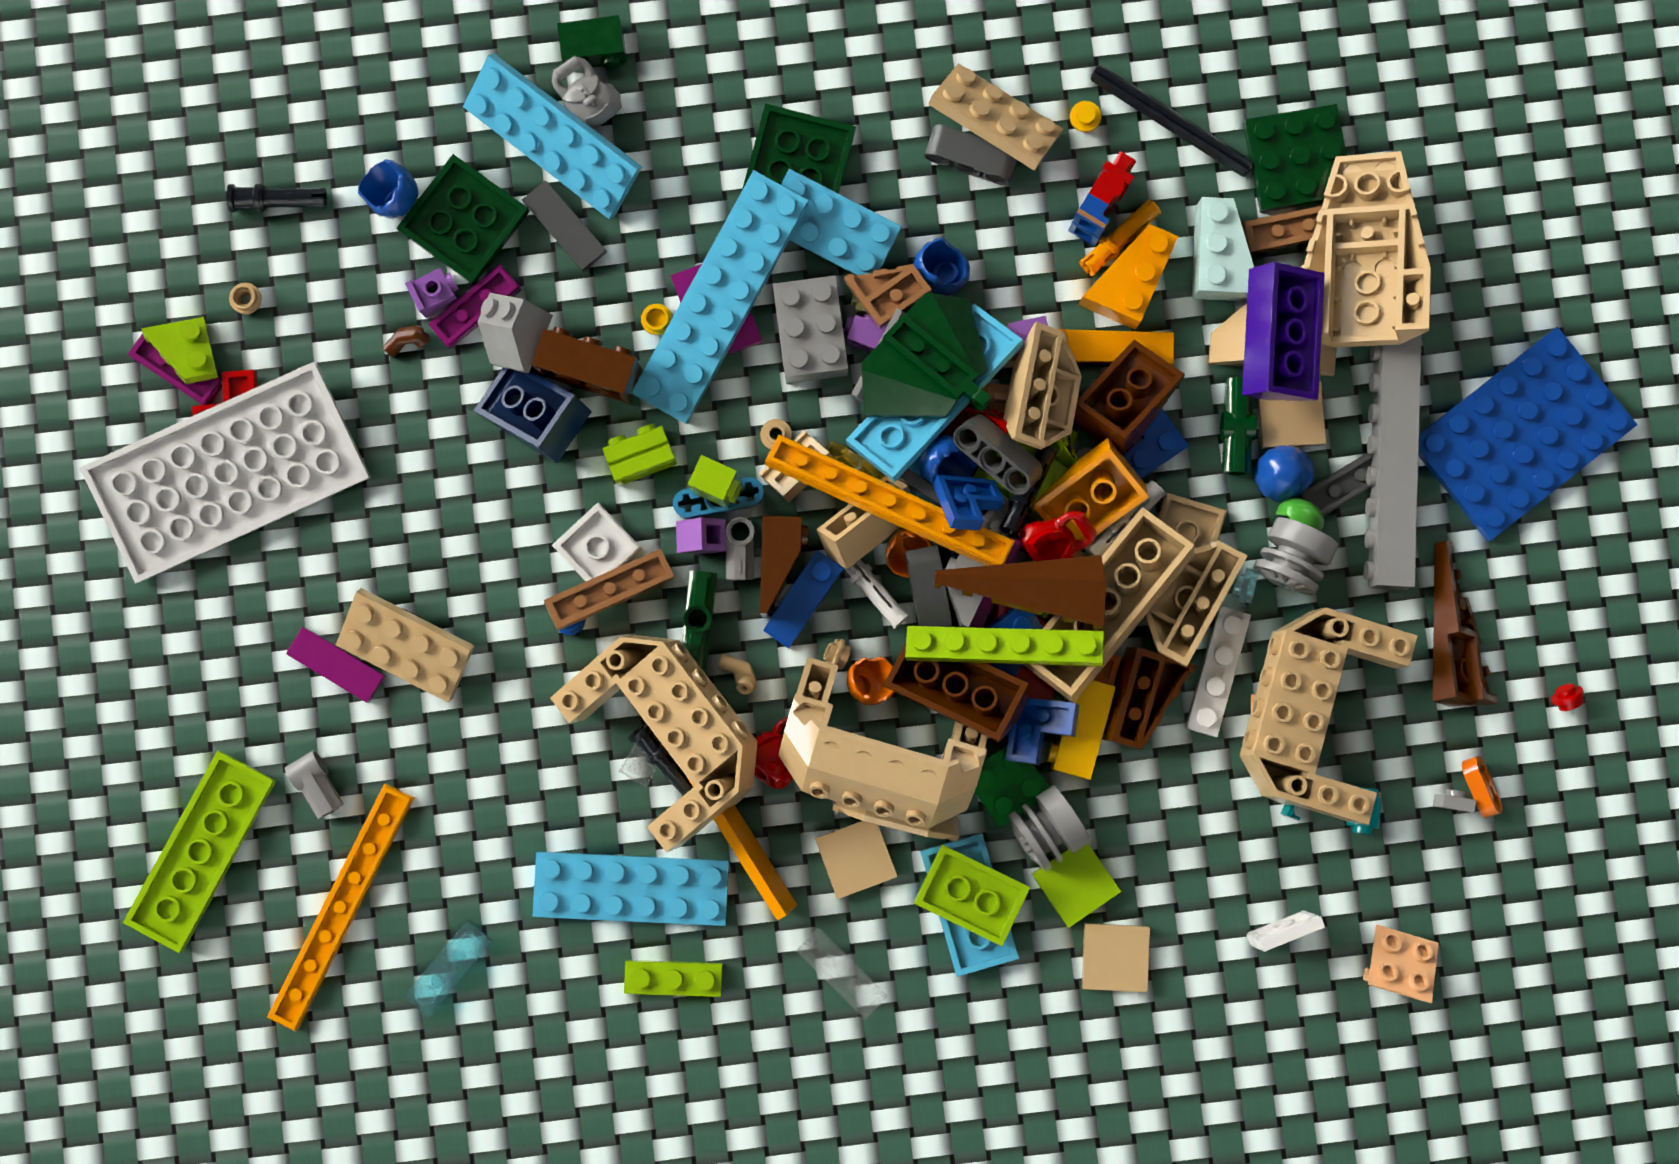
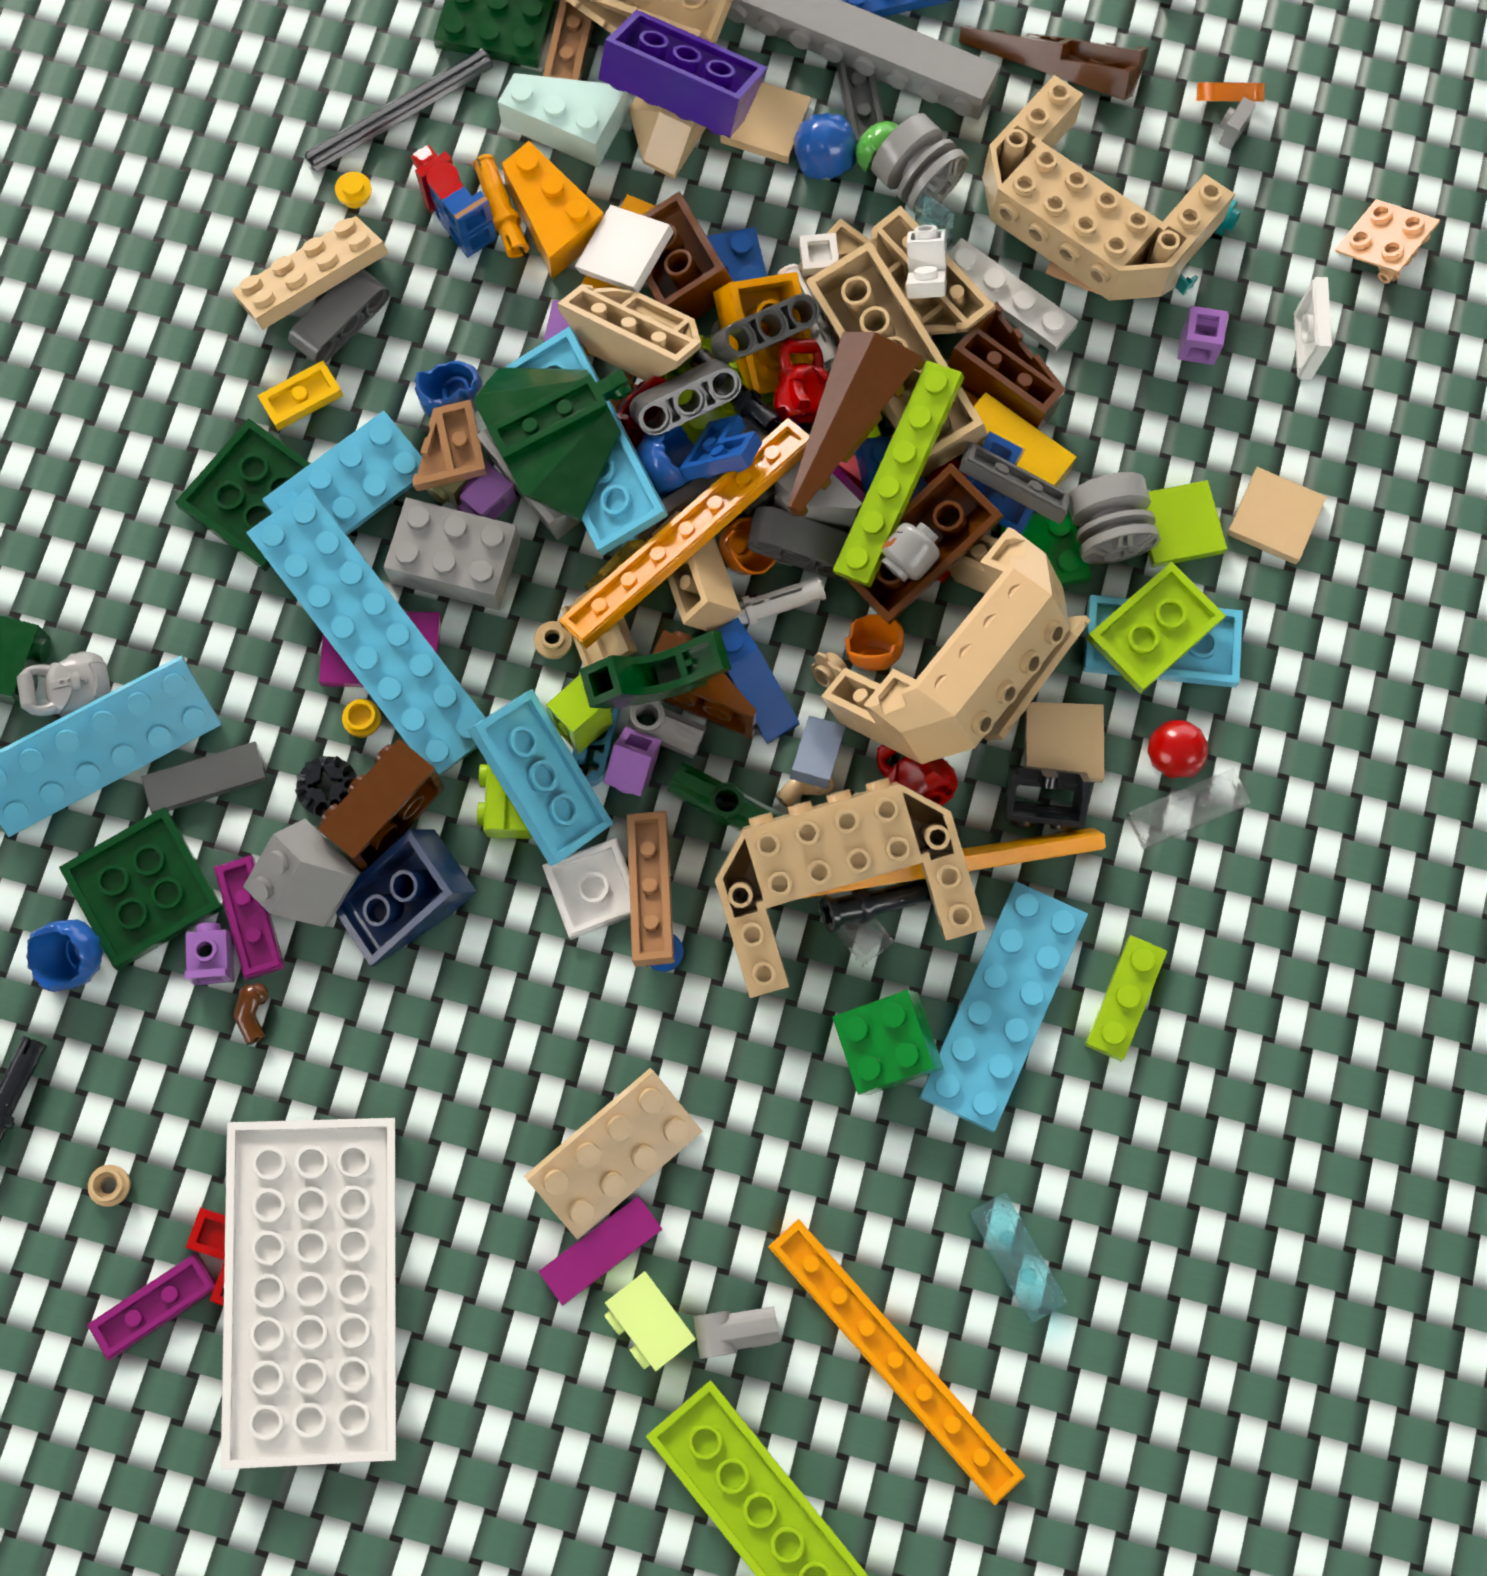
camera: 70 degrees left, 10 degrees down
lime wing [141,317,218,384] -> none
dark green piece [1219,377,1257,475] -> none
none -> yellow plate [257,360,343,431]
none -> black gear [295,755,357,817]
none -> medium azure plate [467,689,613,866]
none -> white tile [575,205,674,292]
none -> dark green arch [579,630,732,709]
none -> yellowish green brick [604,1271,696,1372]
none -> dark grey beam [711,294,820,364]
none -> sand blue tile [790,716,846,789]
none -> white plate [799,233,839,276]
none -> green brick [832,990,944,1095]
none -> light grey head [881,522,940,582]
none -> white slope [906,225,947,299]
none -> dark grey tile [959,442,1070,524]
none -> black window [1003,764,1091,832]
none -> red hair [1147,720,1209,779]
none -> medium lavender brick [1177,306,1228,365]

